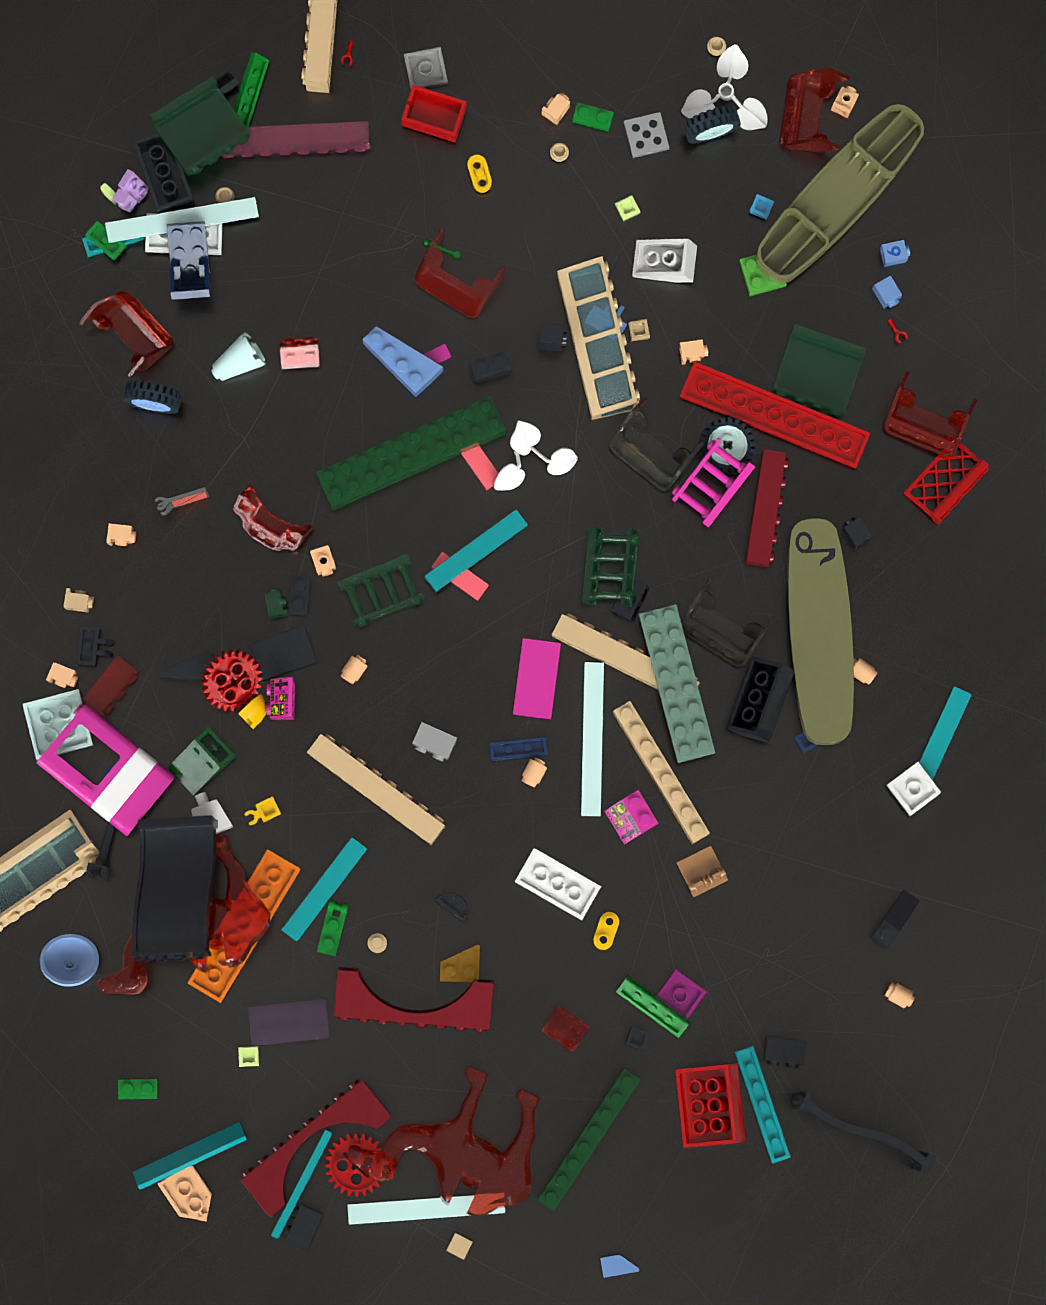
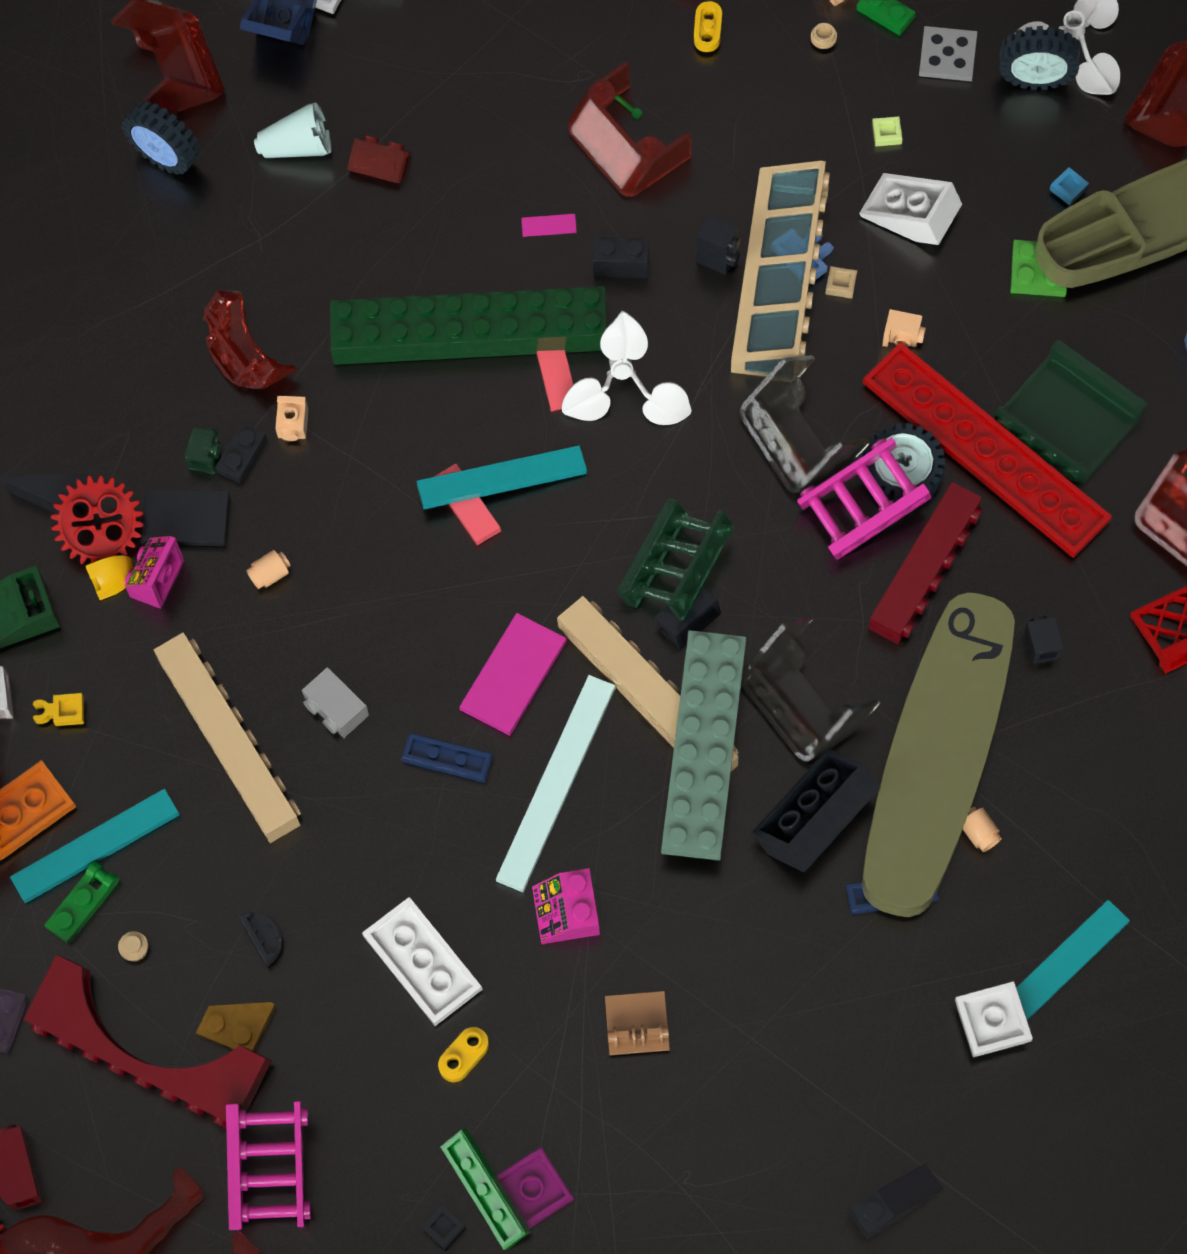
camera: 30 degrees right, 15 degrees down
light nougat brick [107,524,136,546] -> none
dark grey flag [155,487,209,515] -> none
clear green fence [337,554,425,628] -> none
medium blue wedge [363,326,443,397] -> none
light nougat brick [521,757,547,788] -> none
clear red bracket [542,1005,590,1052] -> none
tan brick [613,701,710,844] -> none
none -> dark pink fence [226,1101,311,1230]

